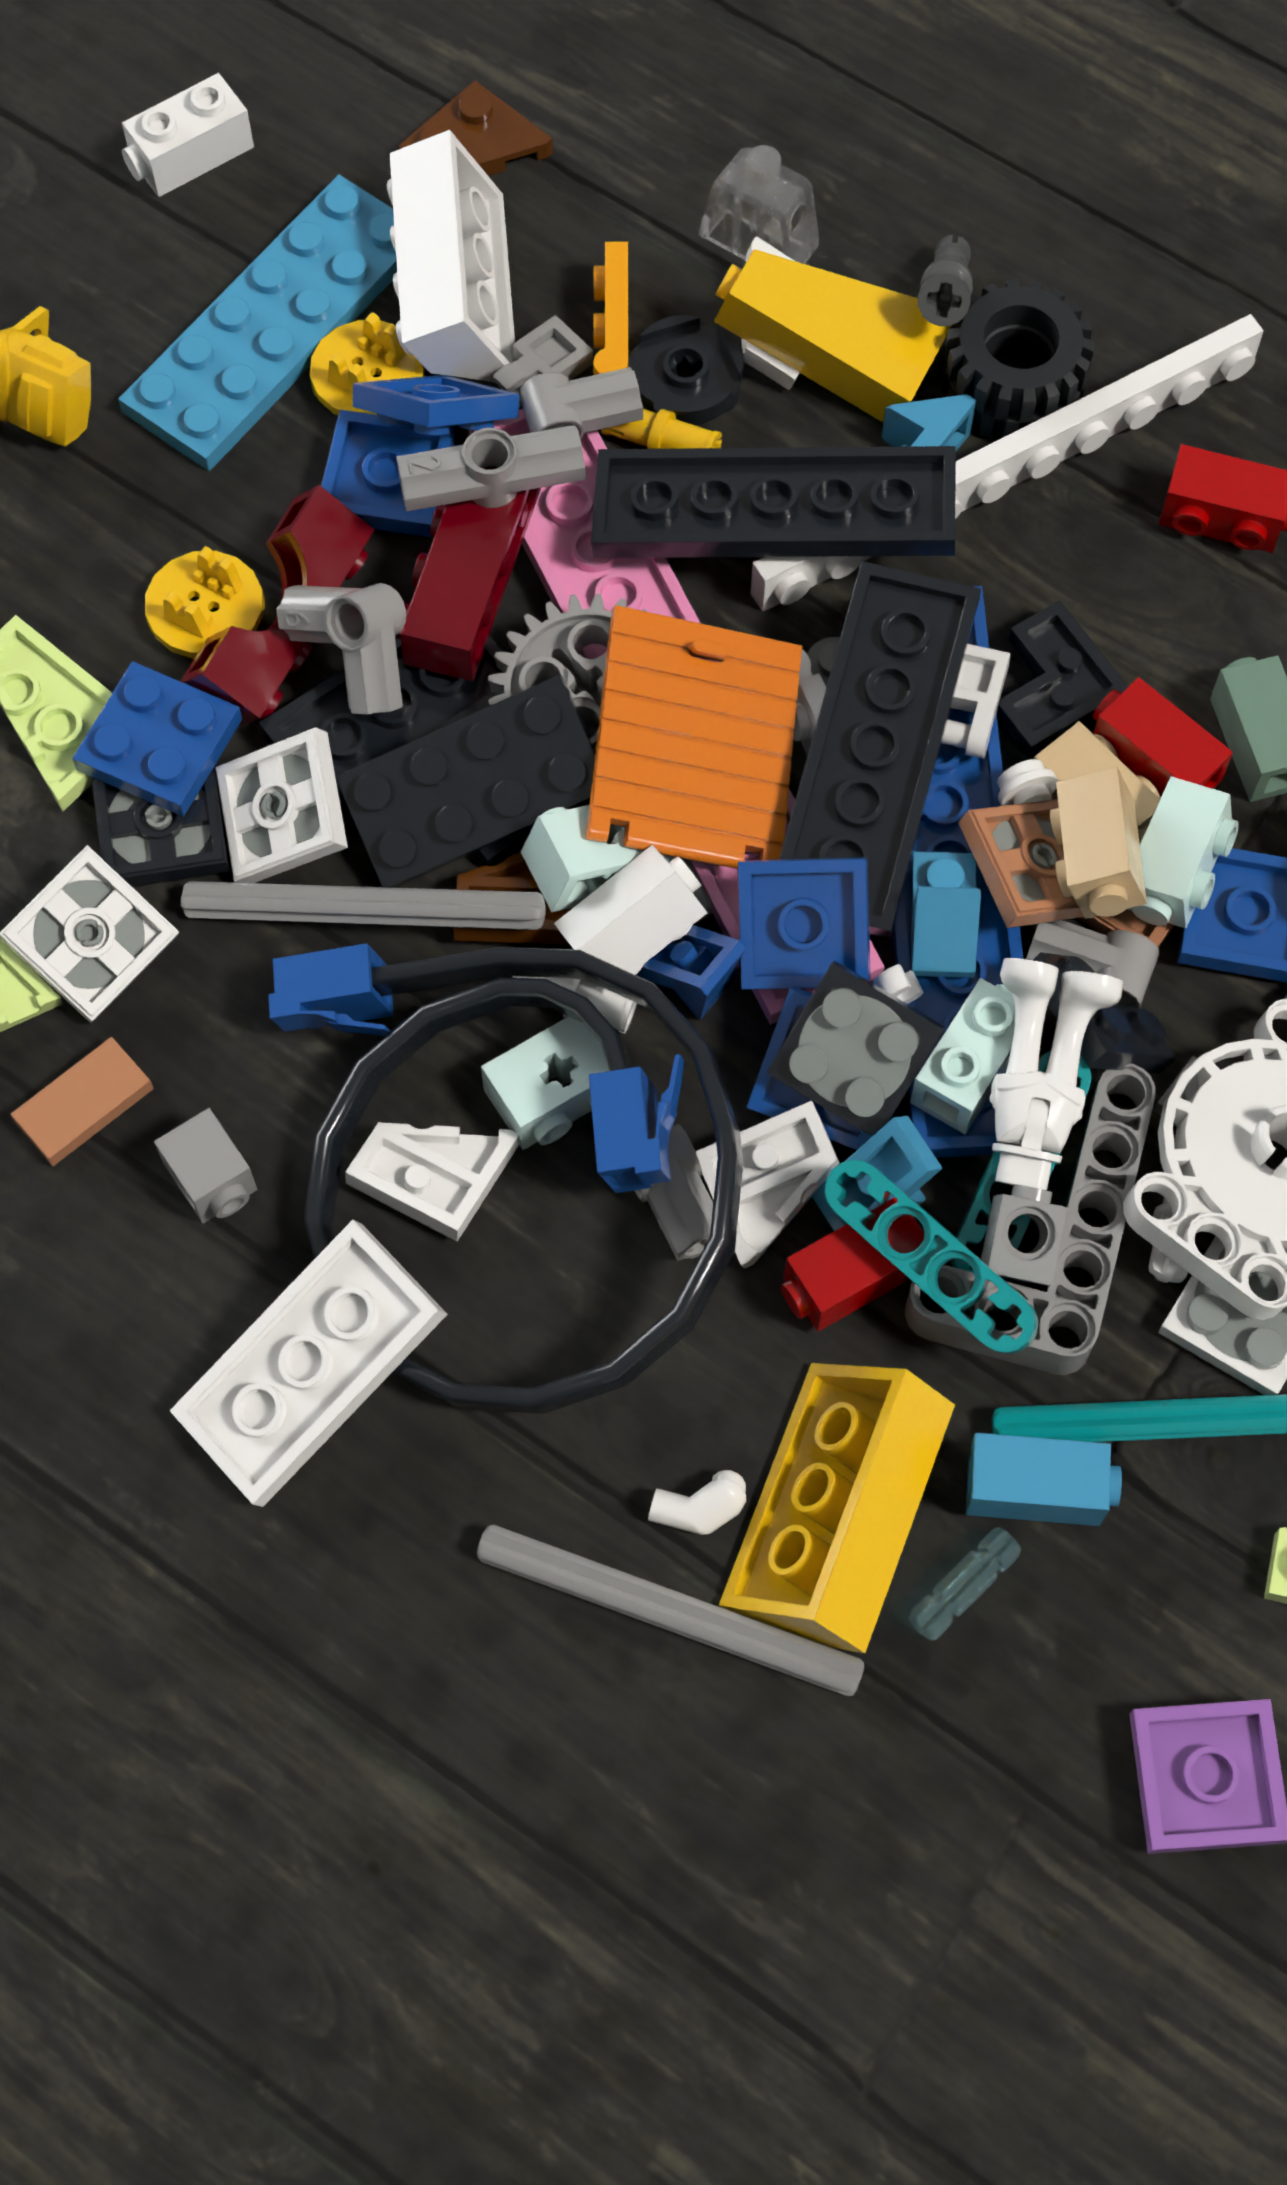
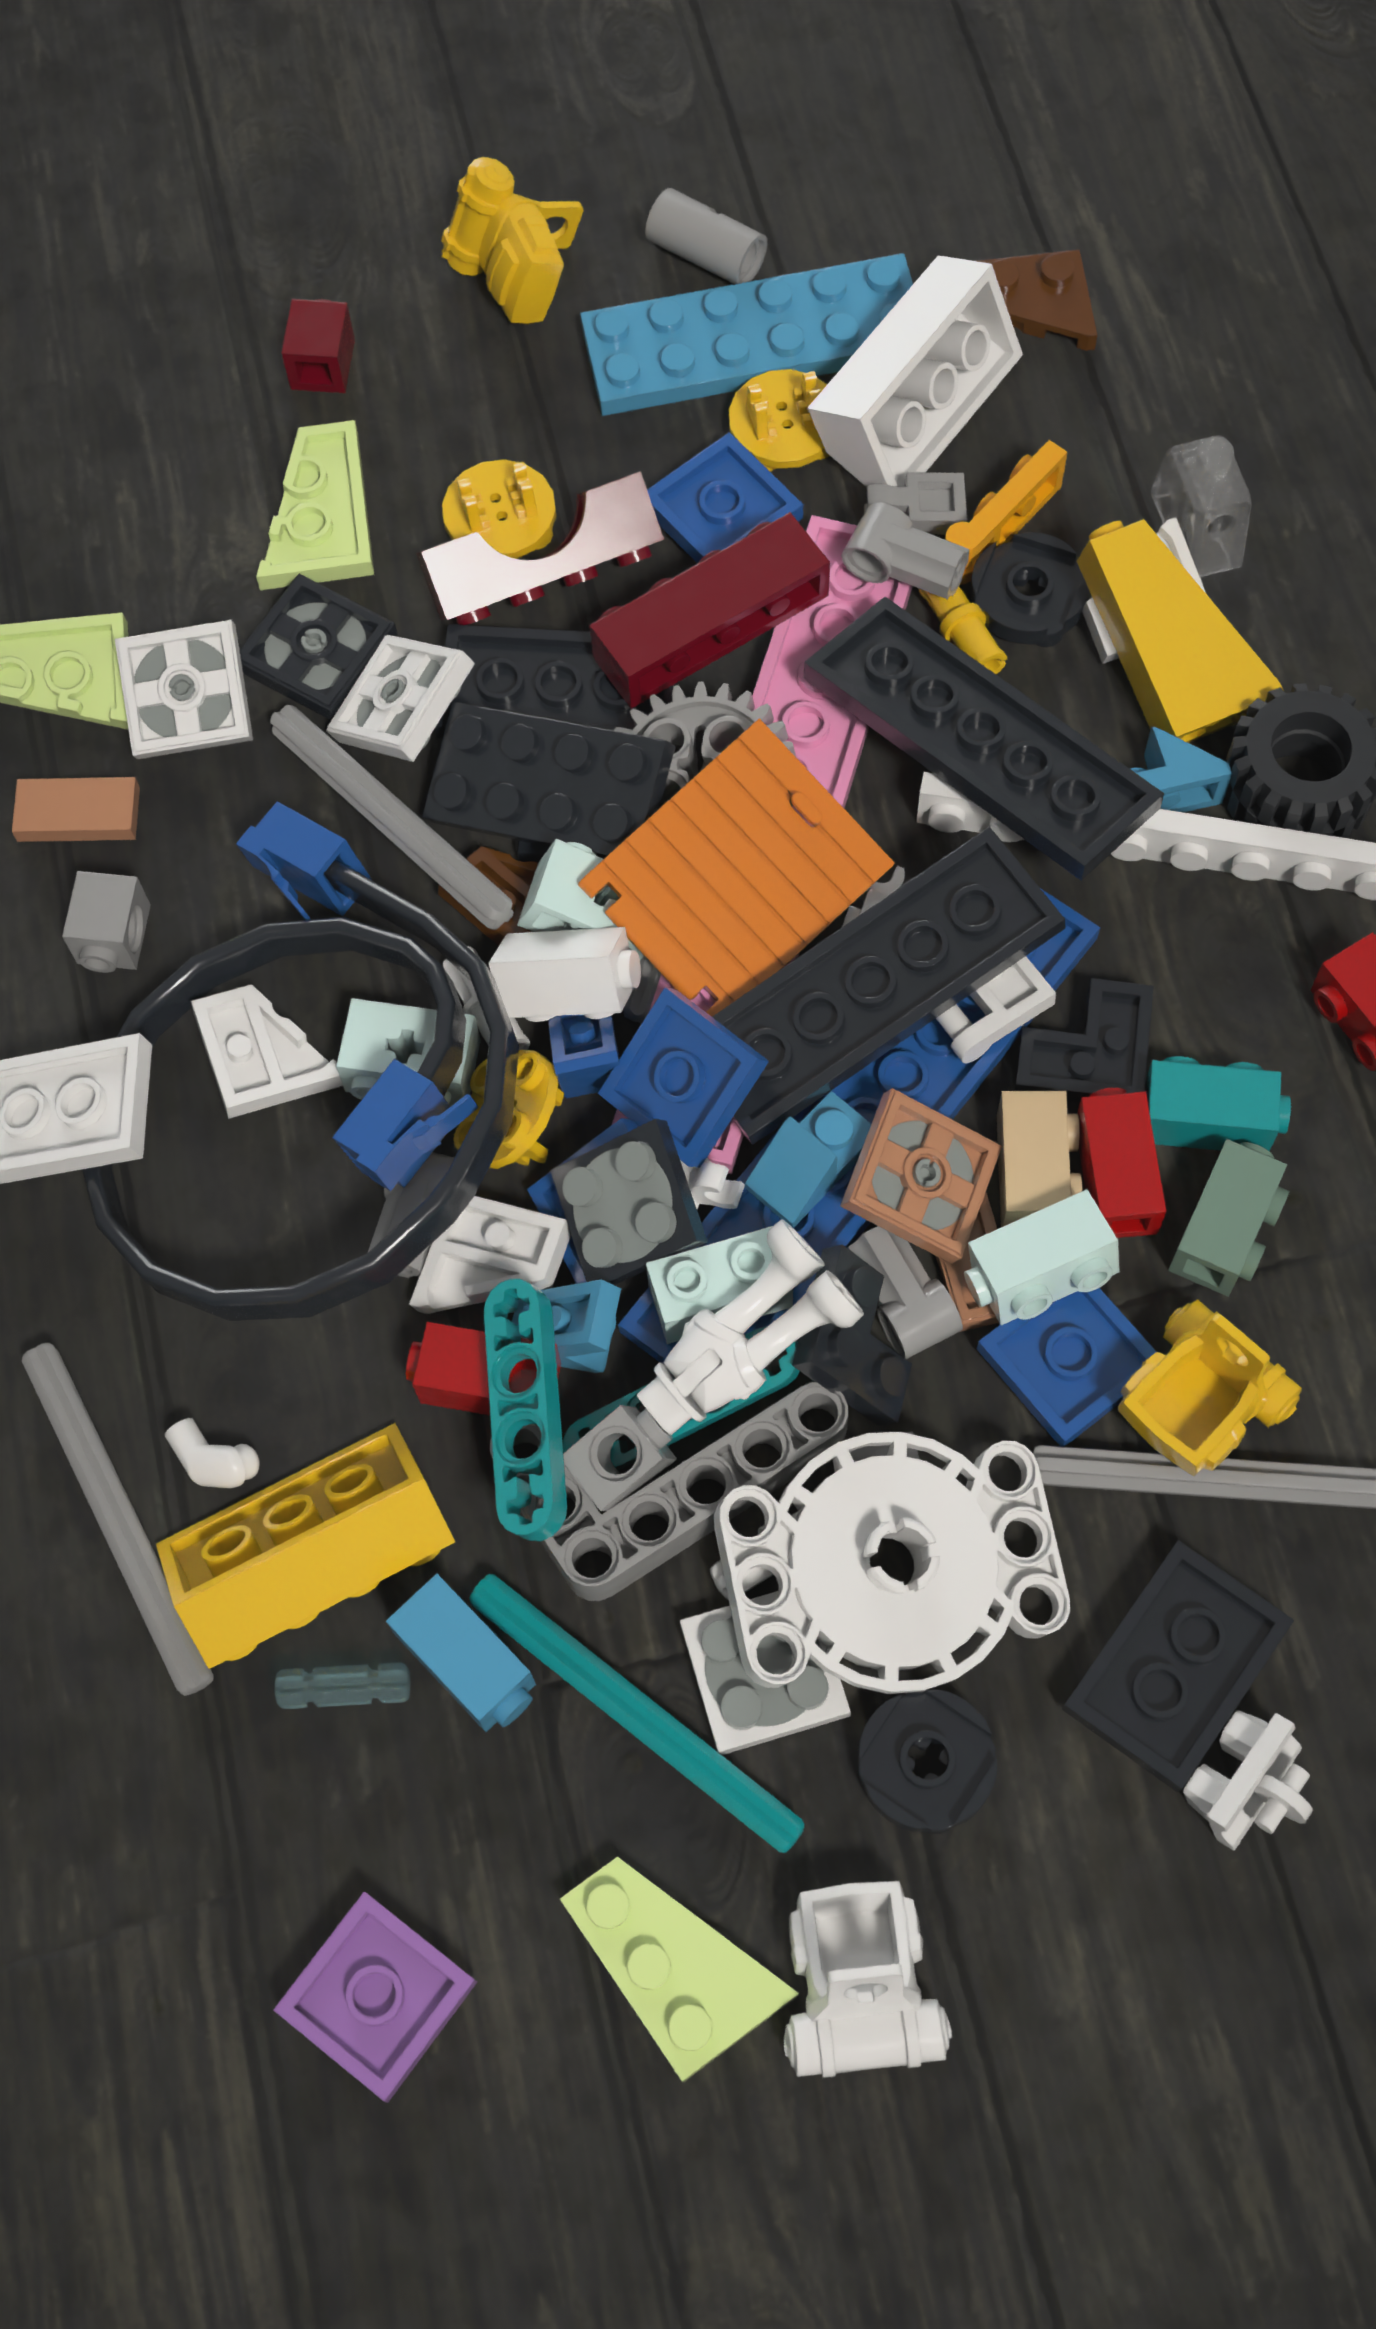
camera: 45 degrees right, 0 degrees up
blue plate [72,661,242,817] -> none
white brick [122,73,254,197] -> none
light grey piece [276,583,406,715] -> none
blue plate [353,375,520,435] -> none
light grey piece [396,425,586,511] -> none
dark grey pin [918,235,973,326] -> none
white plate [997,759,1058,806] -> none
tan brick [1050,766,1147,919] -> none
none -> yellow plate [454,1049,564,1169]
none -> light grey pin [645,188,767,284]
none -> teal brick [1144,1056,1291,1151]

